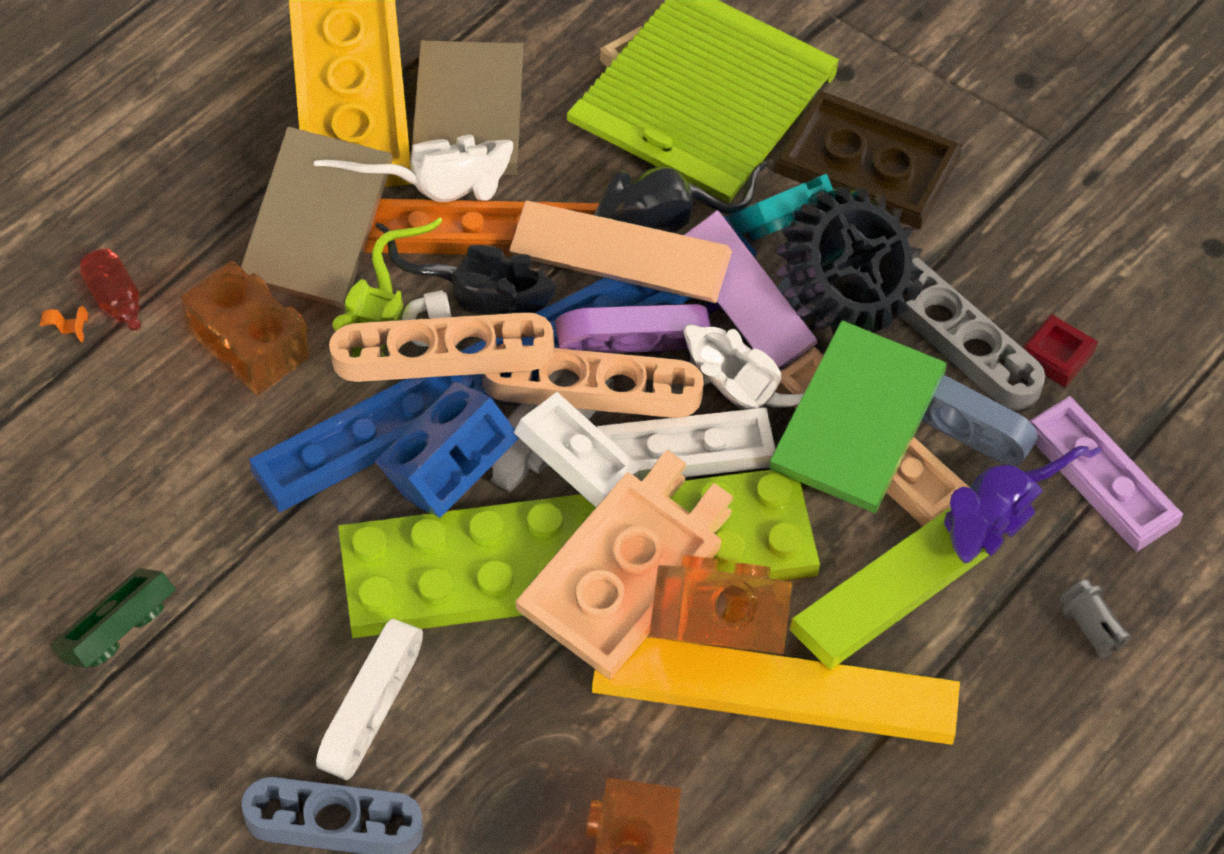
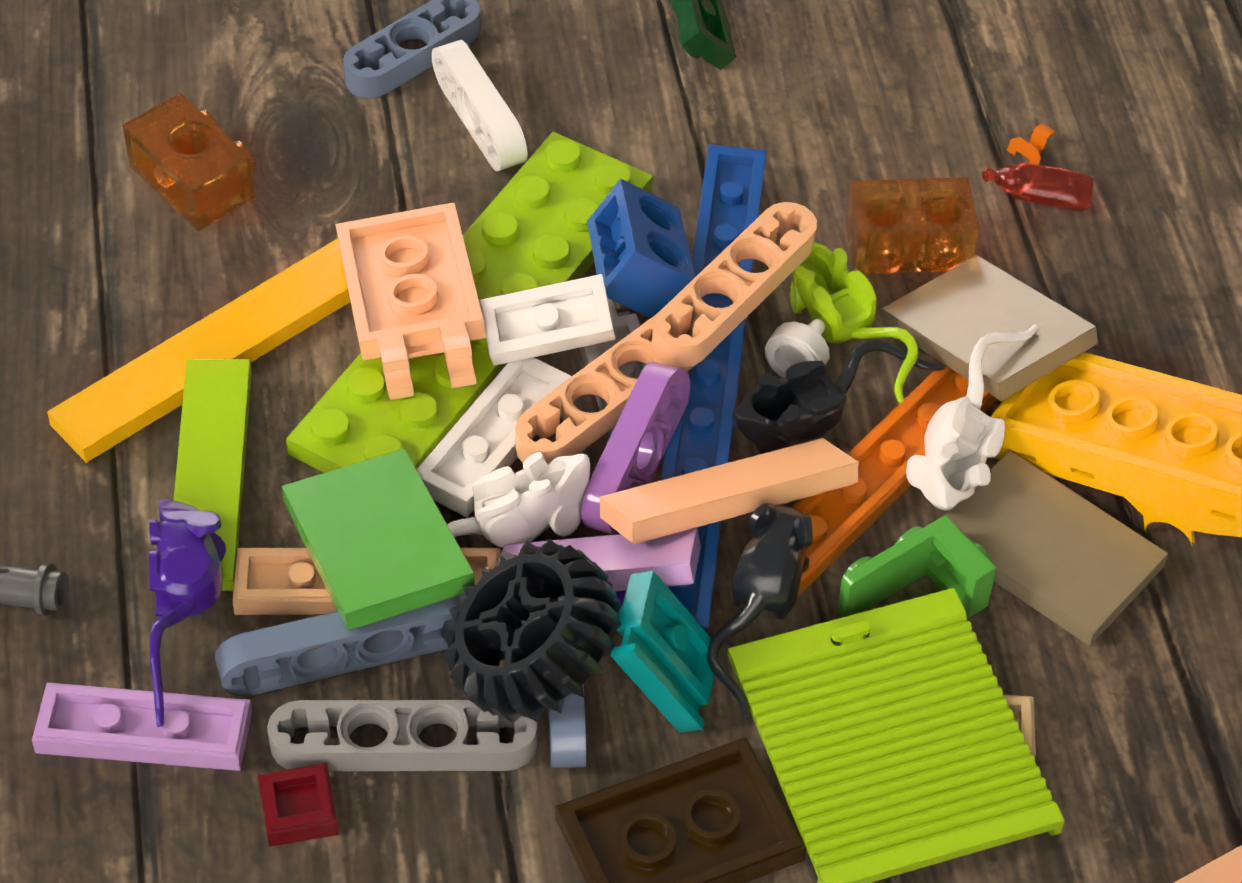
camera: 130 degrees right, 5 degrees down
clear orange brick [649,555,792,654] -> none
none -> bright green bracket [837,515,996,618]

